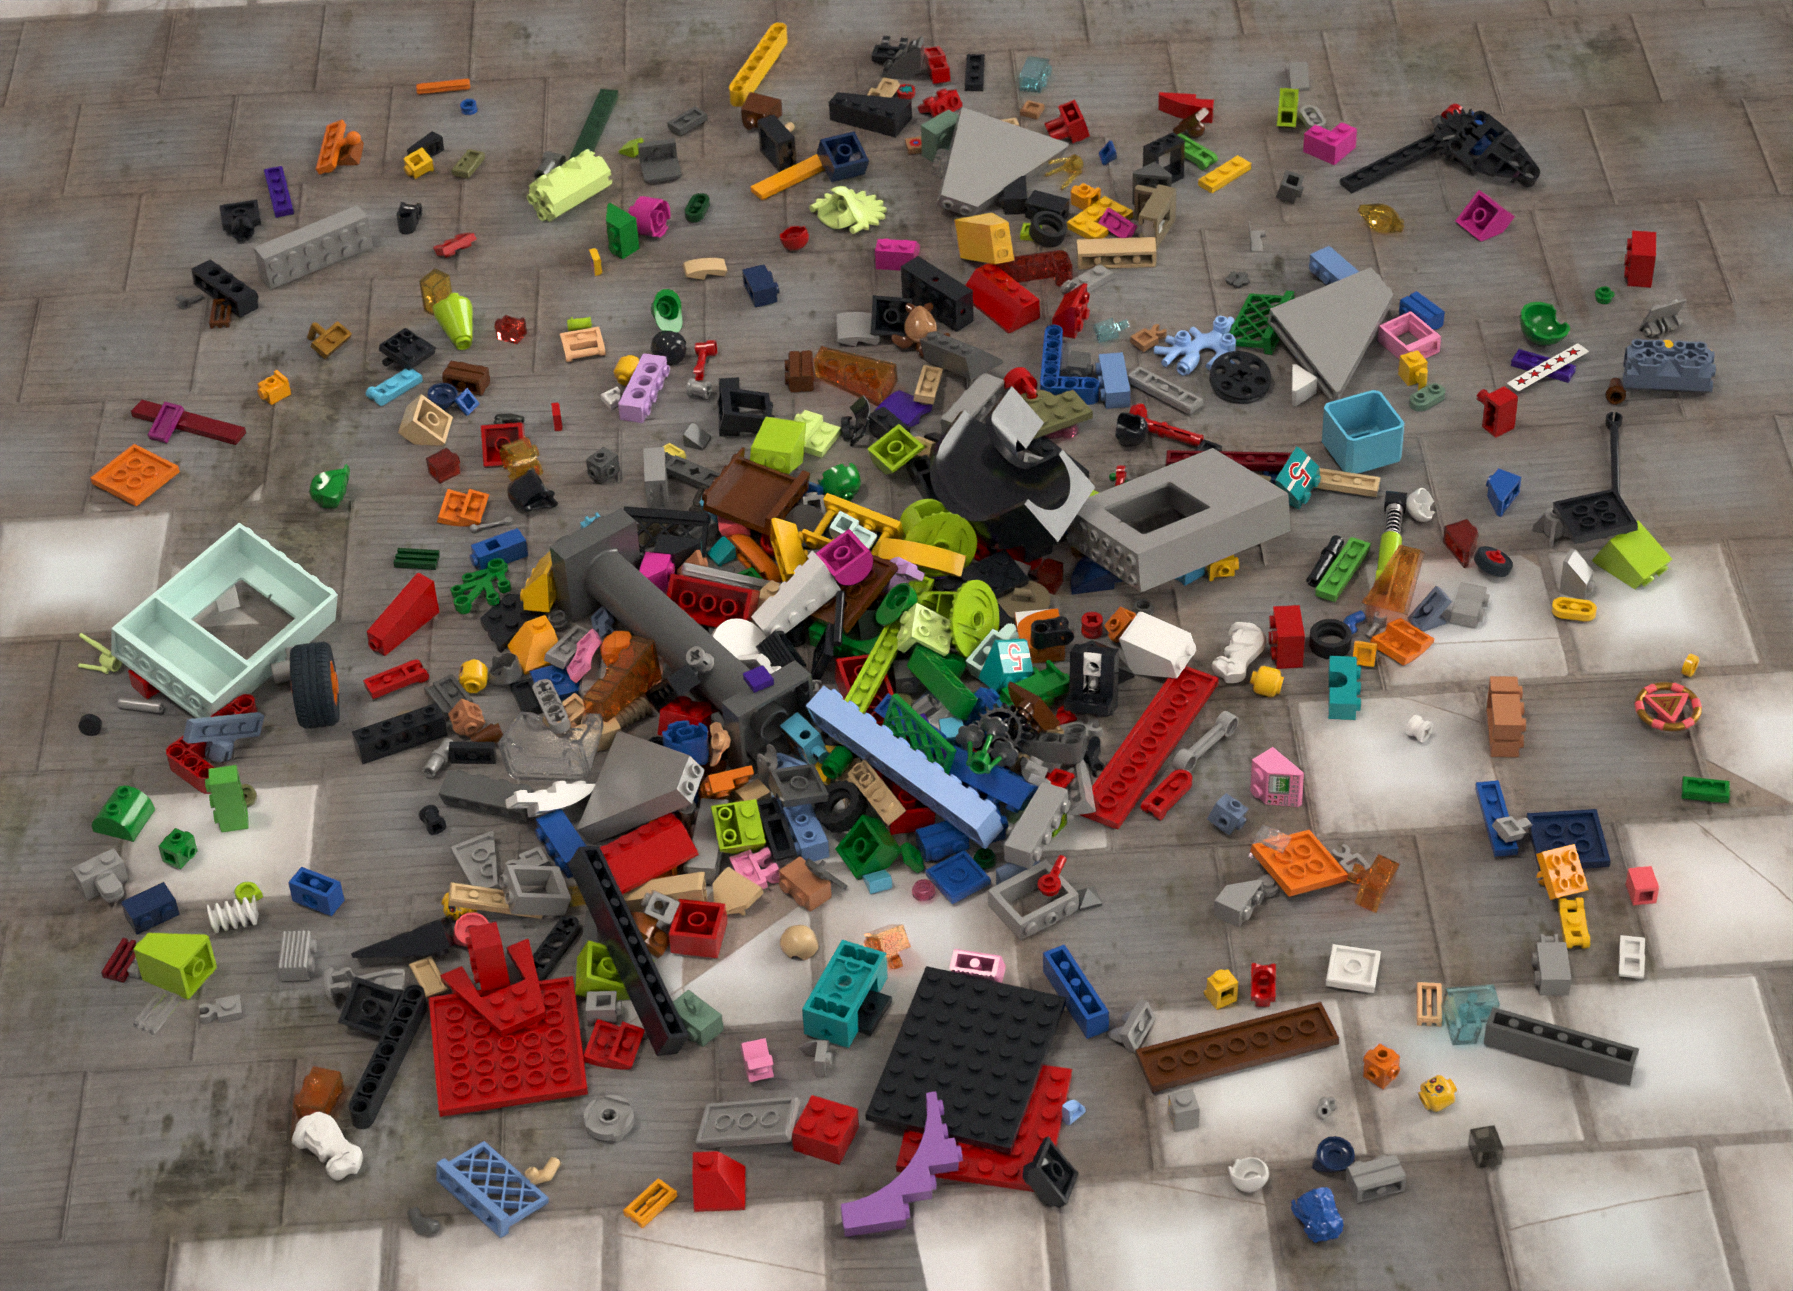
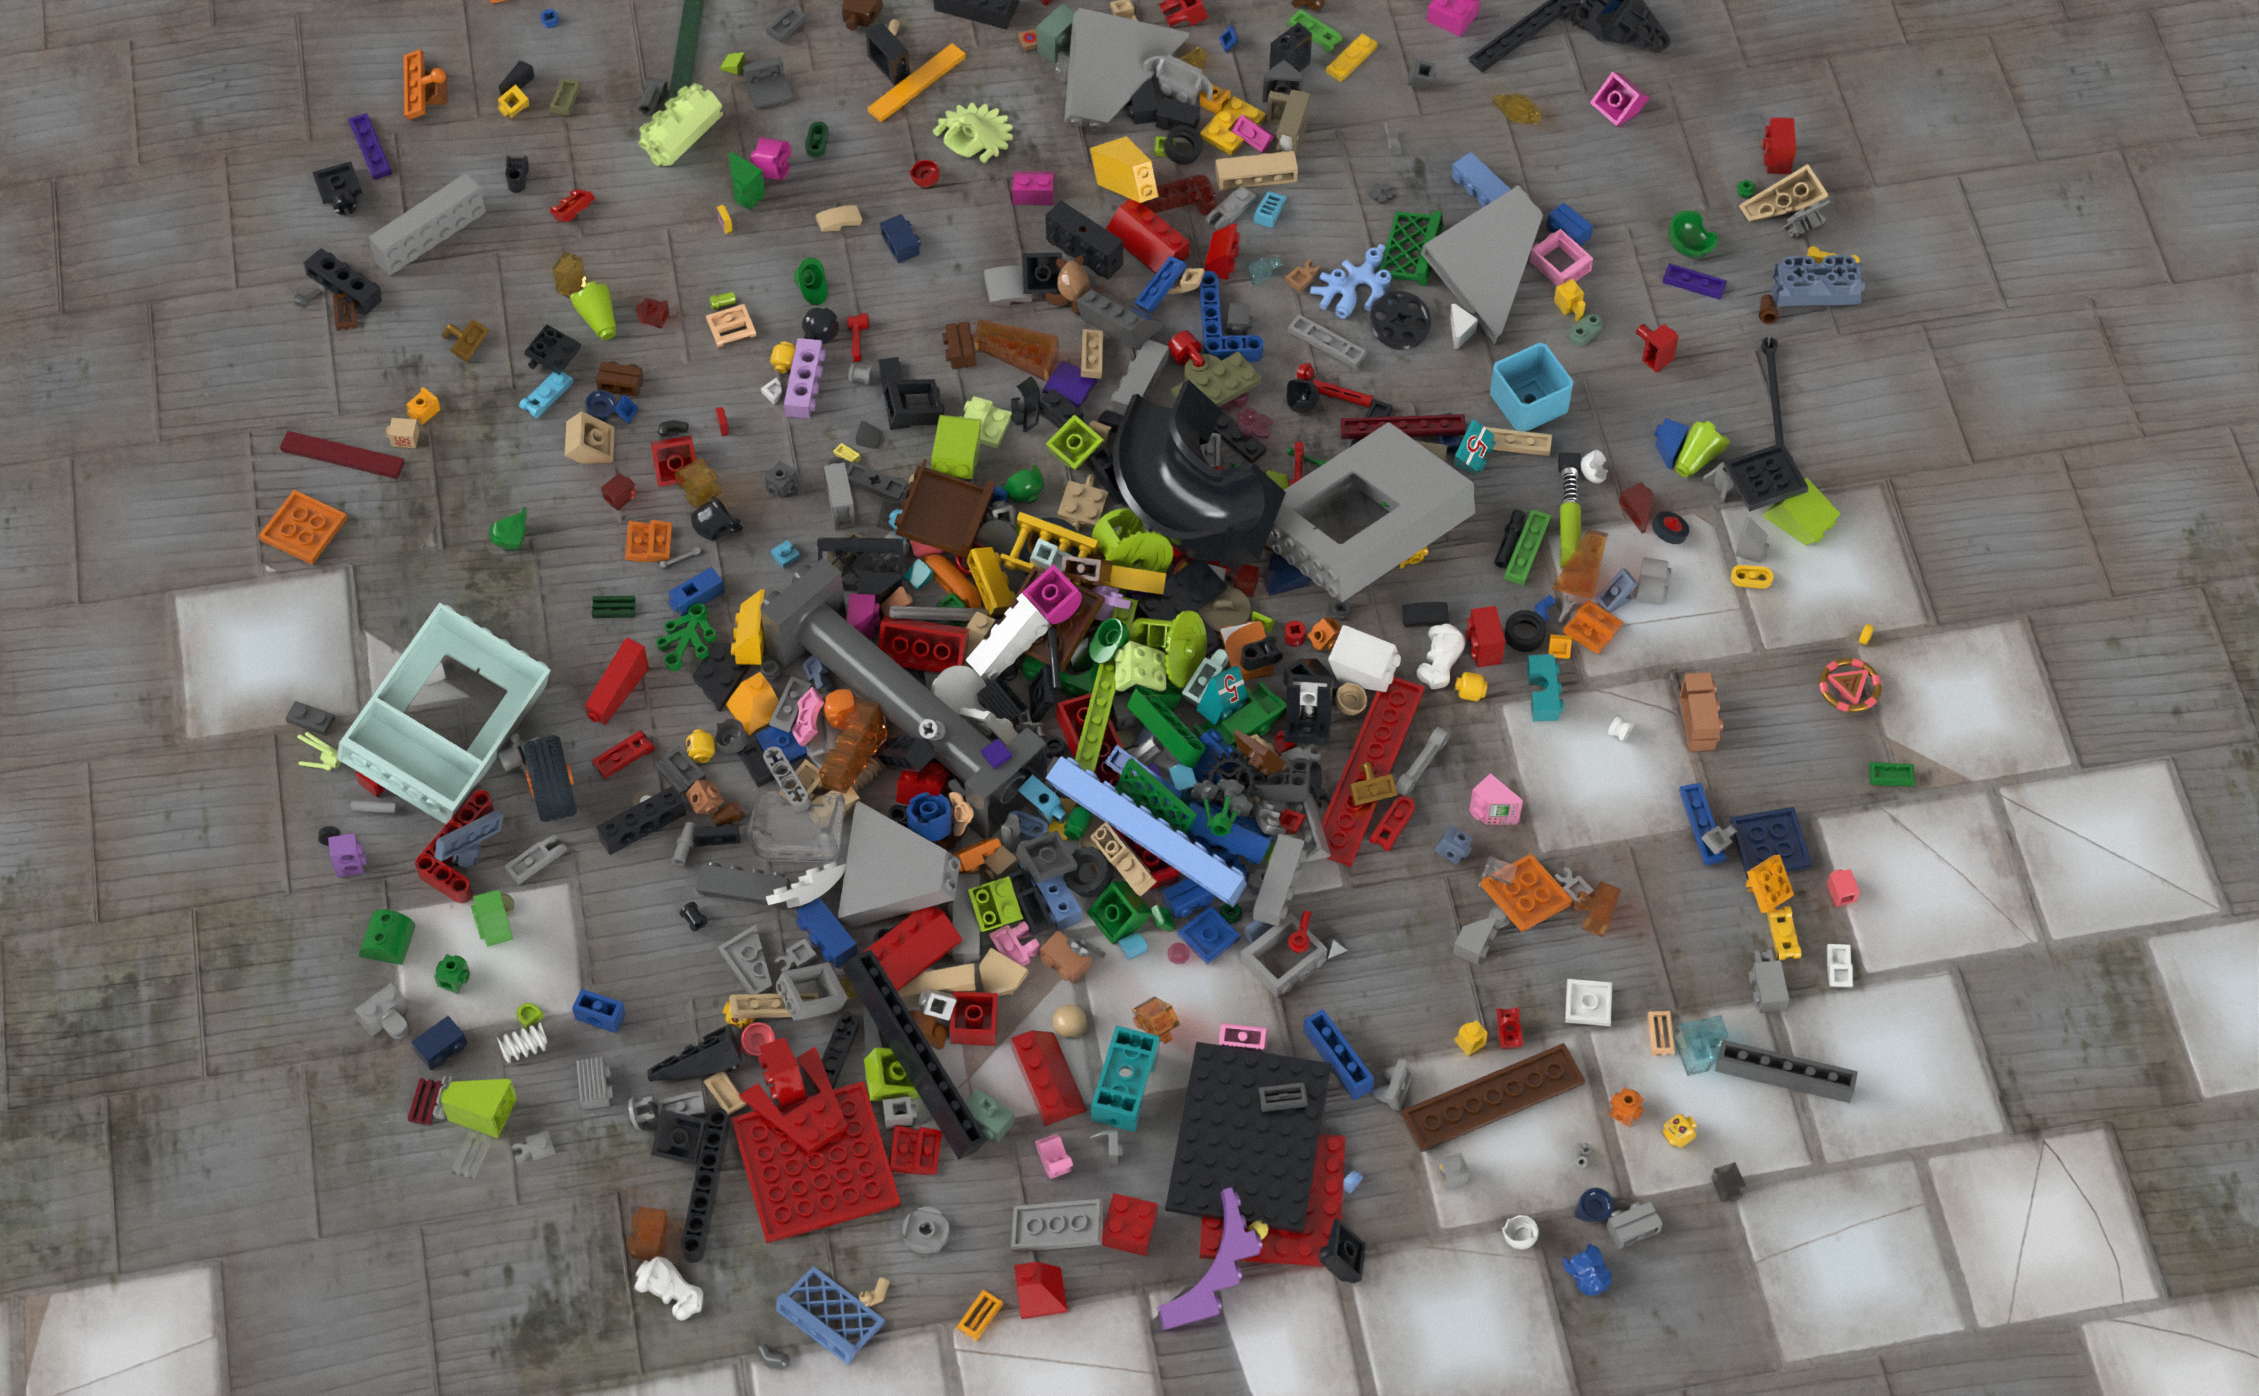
camera: 10 degrees left, 15 degrees up
magenta tile [147,401,184,443] -> none
dark blue brick [817,131,869,182] -> none
black plate [857,990,892,1036] -> none
medium blue brick [1095,352,1130,409] -> none
white sticker [1507,344,1589,391] -> none
none -> dark grey plate [285,701,335,736]
none -> medium lavender brick [328,833,367,878]
none -> tan brick [386,418,420,448]
none -> light grey hinge [504,834,567,885]
none -> red slope [1011,1030,1087,1126]
none -> tan plate [1057,474,1108,532]
none -> reddish brown brick [1061,555,1113,586]
none -> blue plate [1134,256,1187,313]
none -> light grey plate [1142,54,1213,105]
none -> tan slope [1167,268,1205,294]
none -> clear pink plate [1237,407,1273,439]
none -> light yellow hinge [1248,1220,1269,1240]
none -> lime slope [1252,611,1277,633]
none -> medium azure slope [1254,191,1287,228]
none -> dark grey tile [1259,1082,1308,1112]
none -> tan hair [1335,683,1367,715]
none -> pearl gold plate [1349,762,1397,806]
none -> black slope [1402,602,1449,627]
none -> lime cone [1674,421,1730,478]
none -> tan wedge [1739,164,1829,222]

